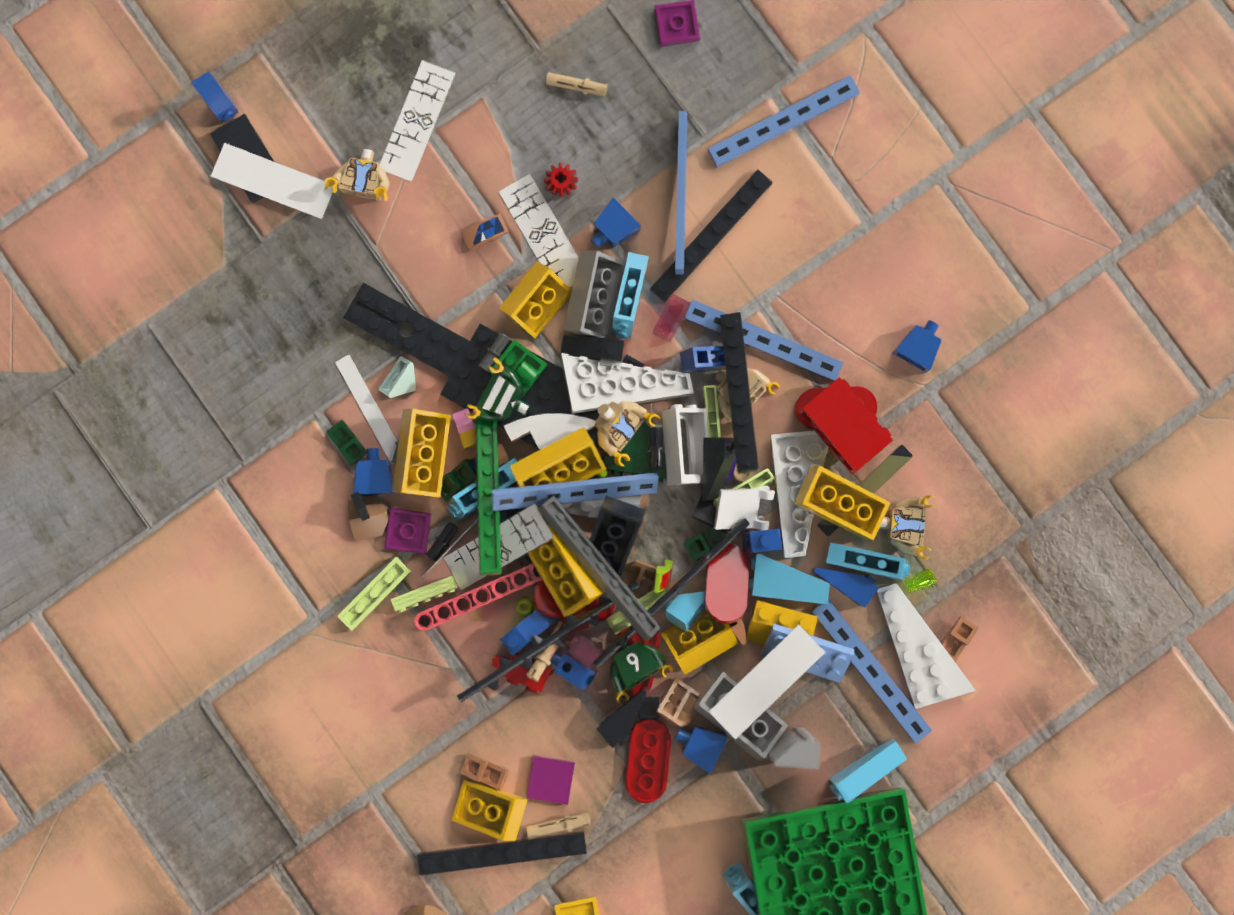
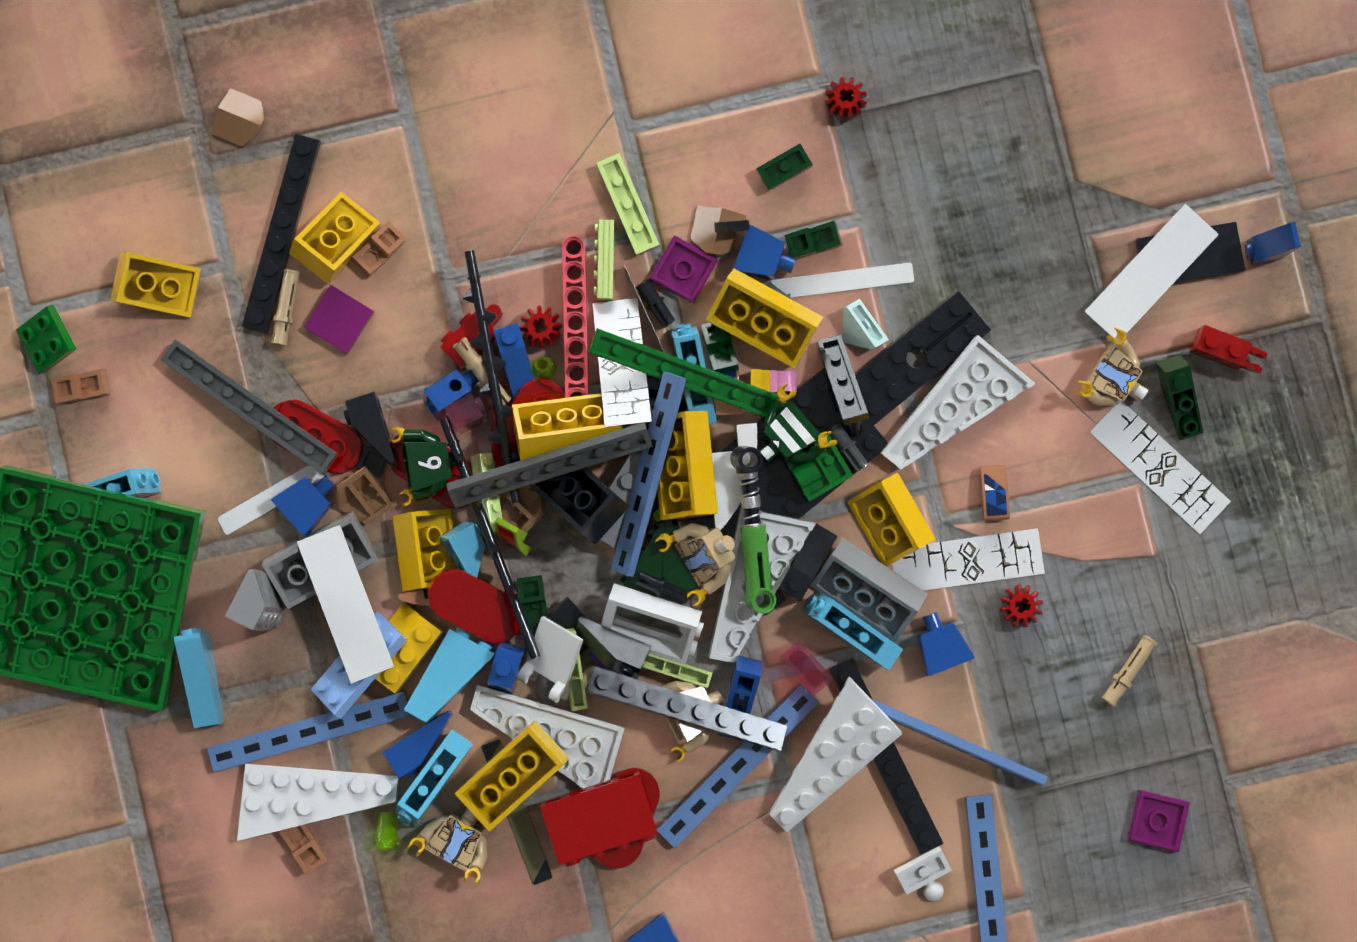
camera: 120 degrees right, 0 degrees up
none -> dark grey plate [161,340,339,475]
none -> white sticker [217,465,333,535]
none -> red gear [519,305,562,349]
none -> piece [730,445,776,614]
none -> dark green plate [756,143,813,191]
none -> white wing [770,677,902,832]
none -> piece [817,334,869,436]
none -> red gear [825,77,867,120]
none -> white wing [881,335,1036,469]
none -> white plate [894,846,952,902]
none -> dark green slope [1156,355,1204,440]
none -> red hinge [1189,325,1268,374]

